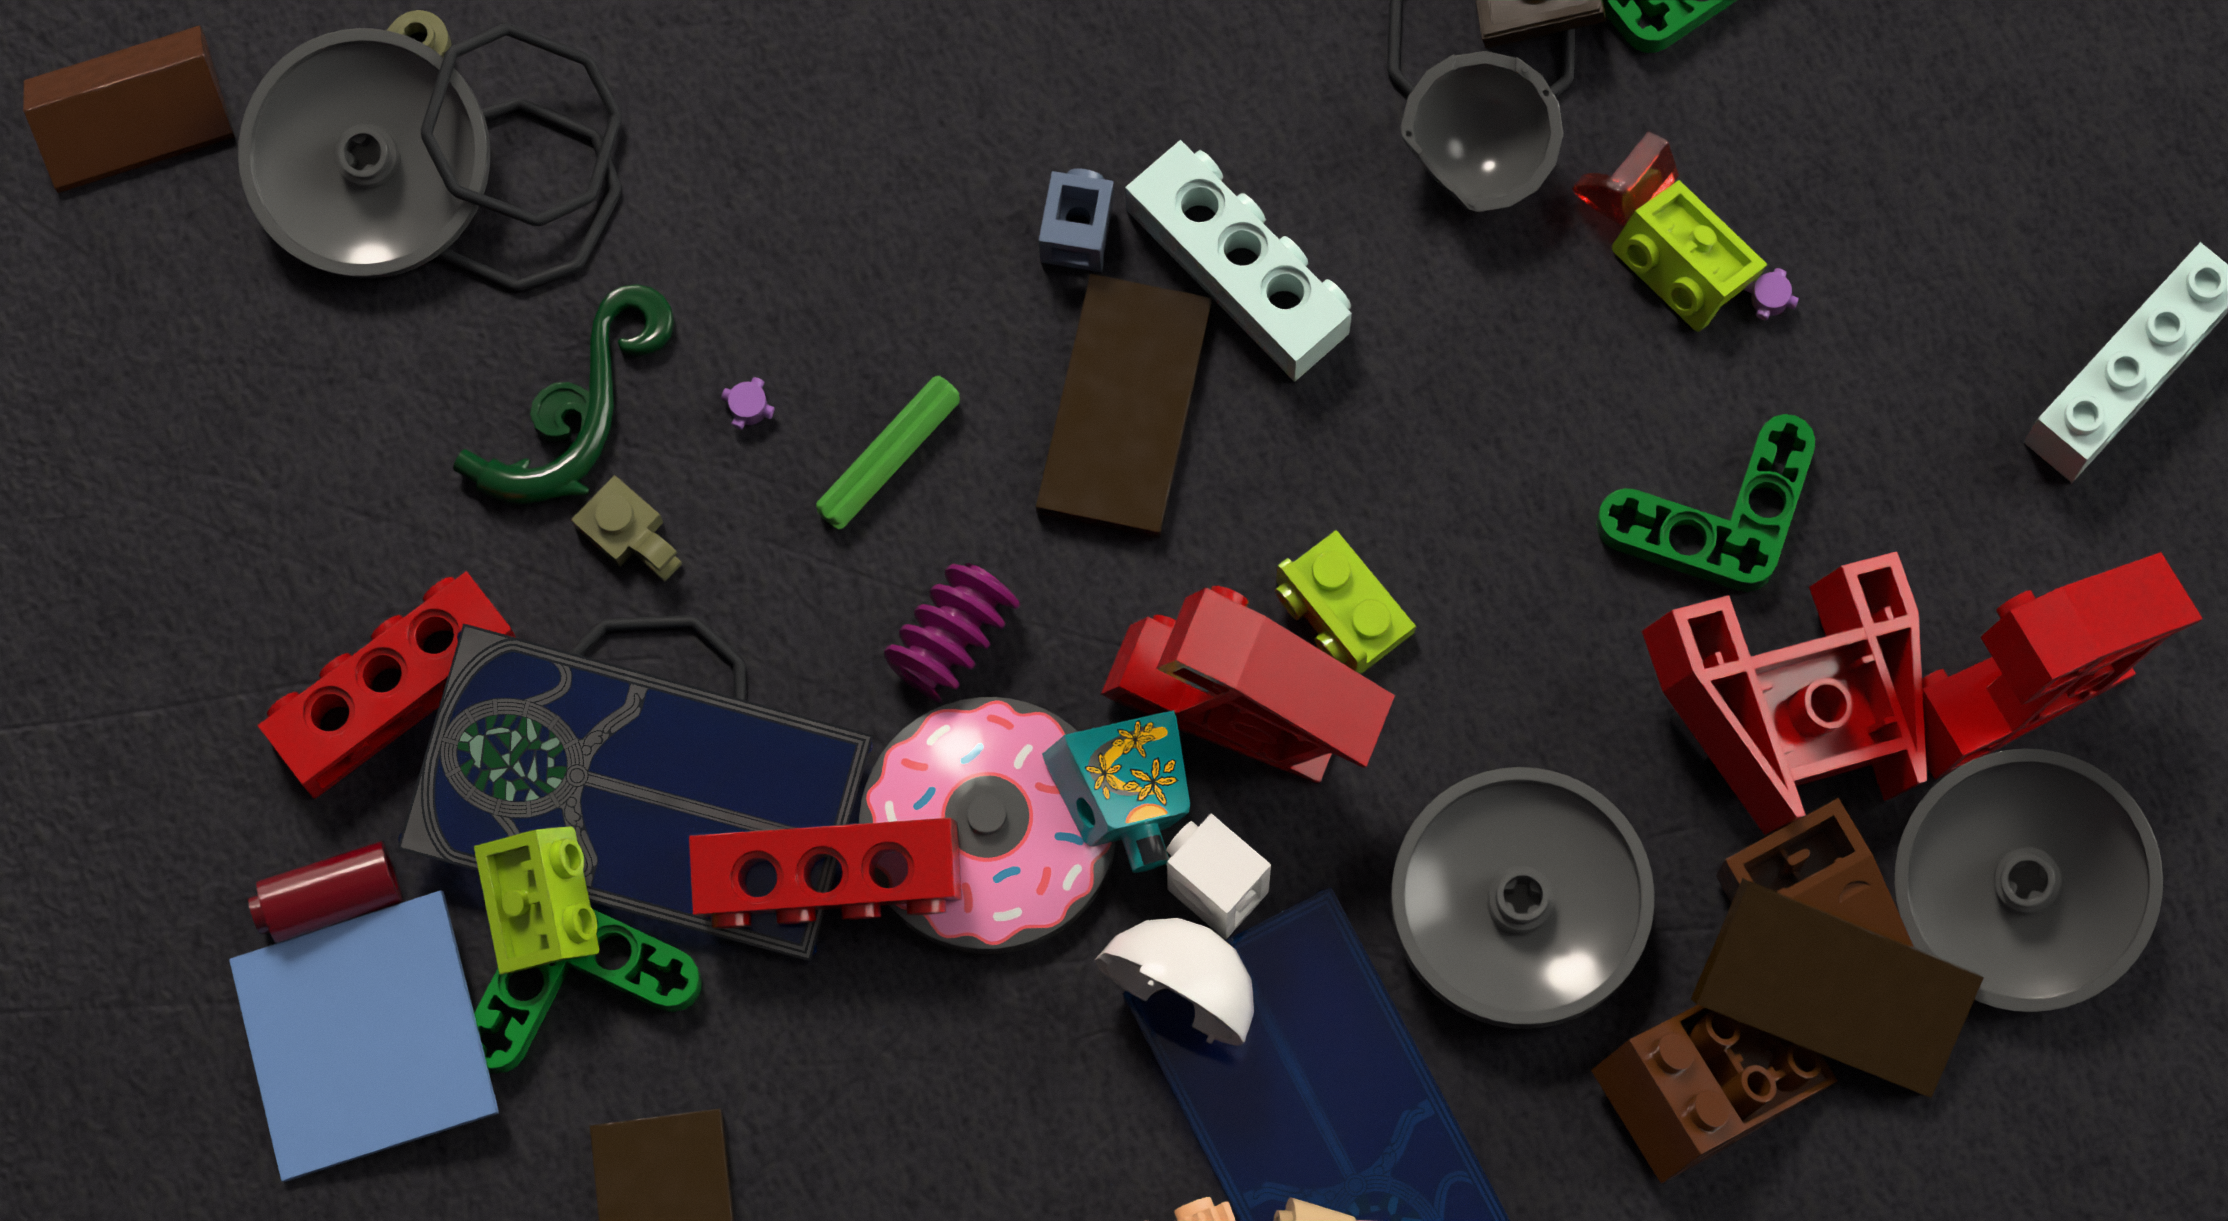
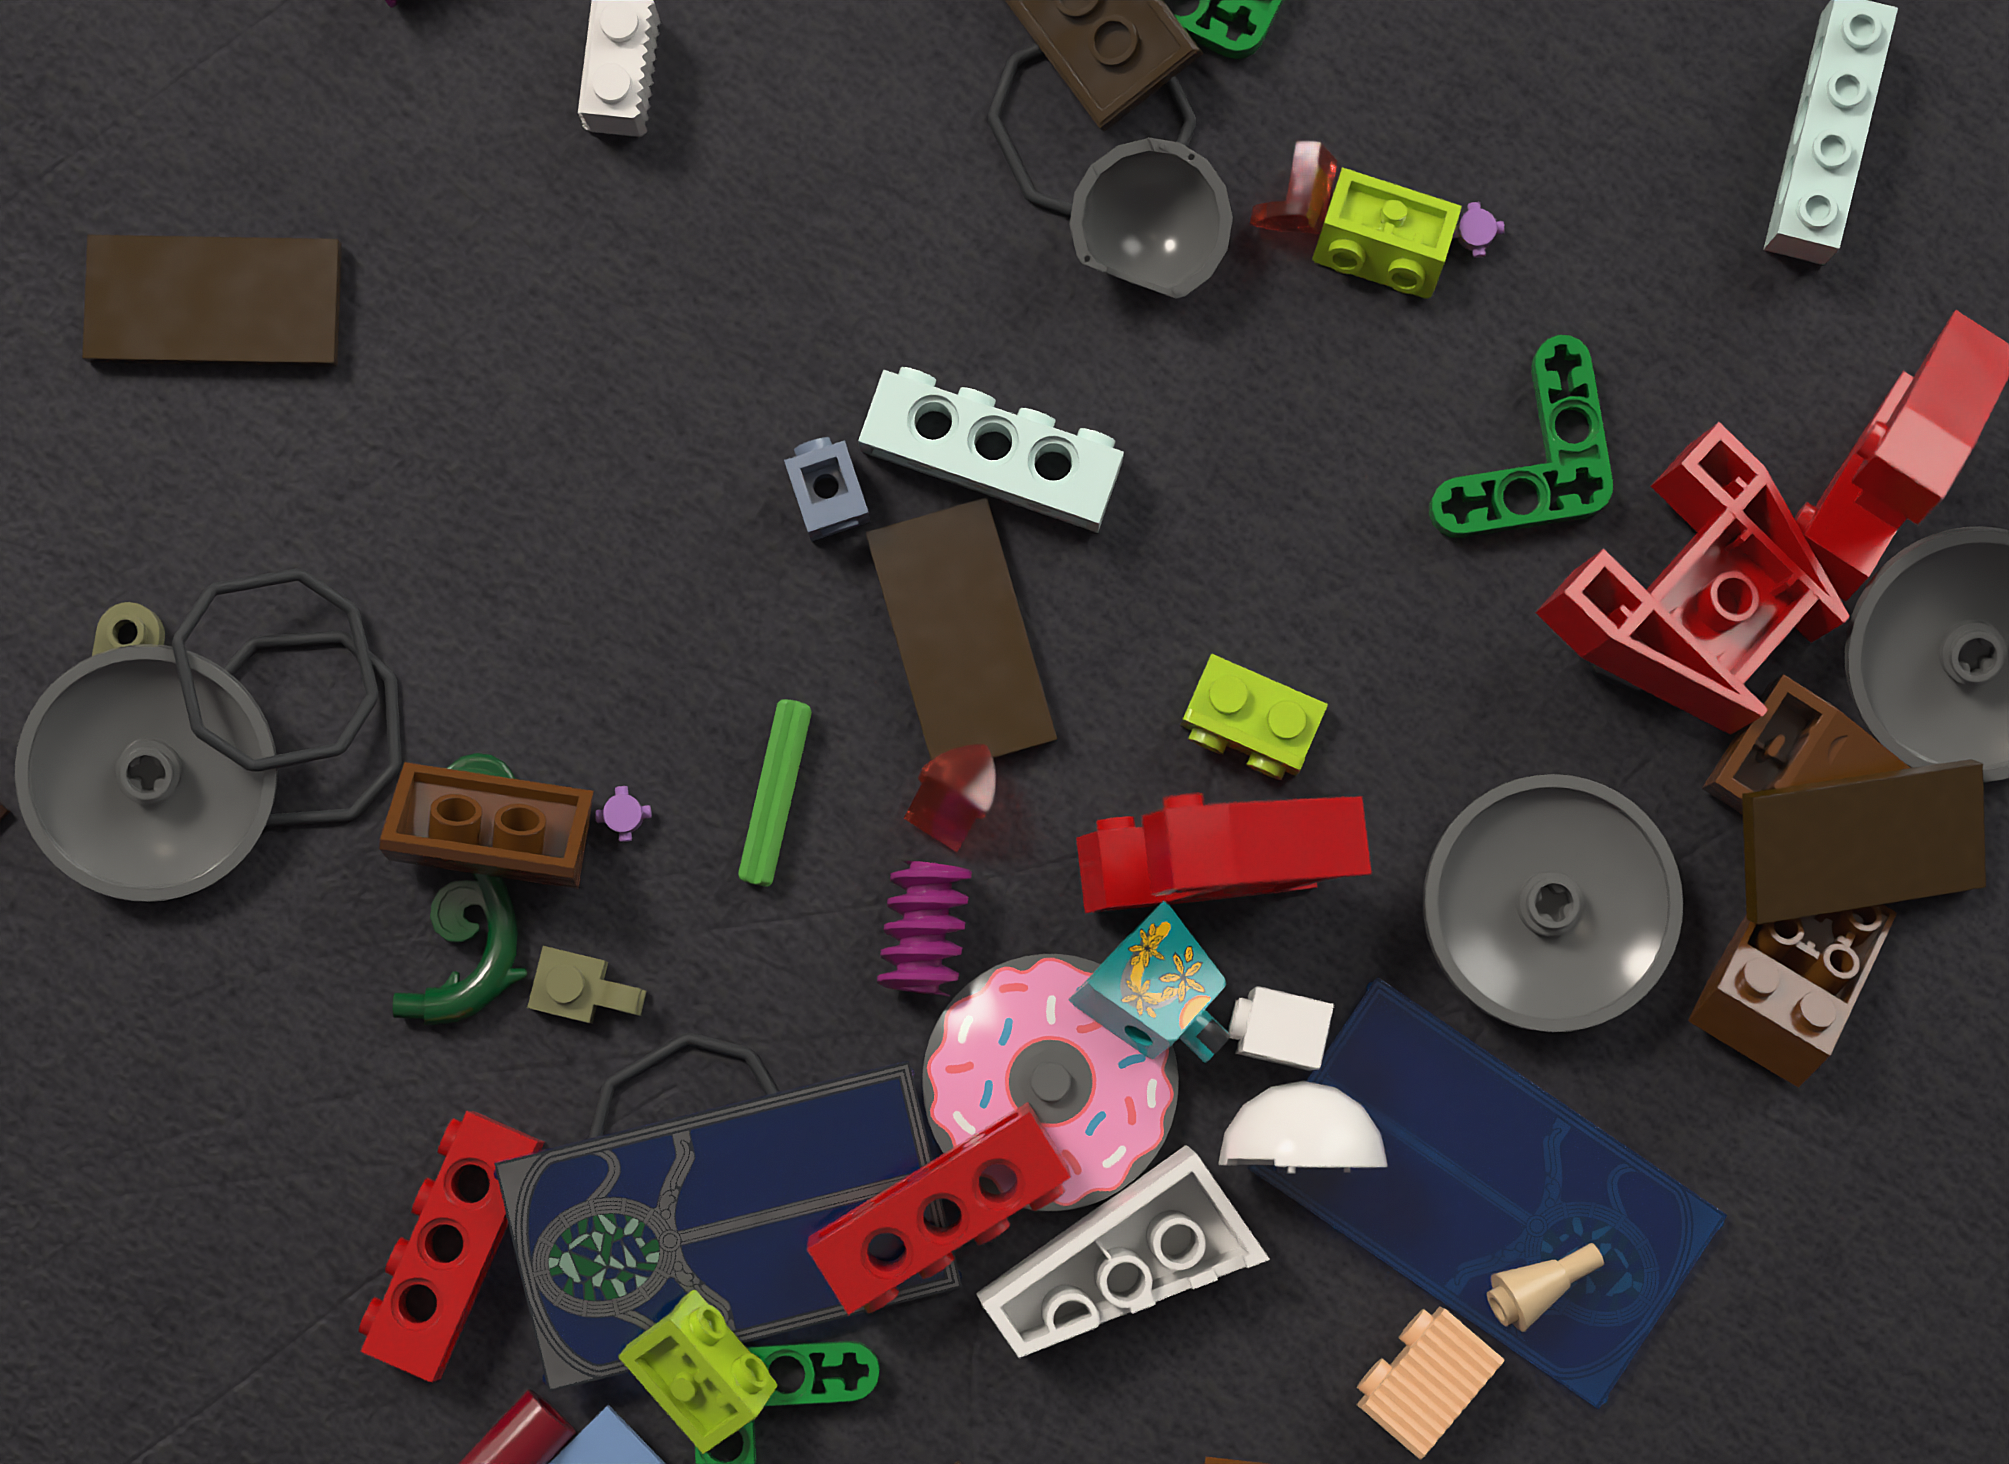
camera: 30 degrees left, 10 degrees up
none -> reddish brown slope [379,762,594,889]
none -> clear red tile [903,744,995,852]
none -> white wedge [976,1145,1270,1357]

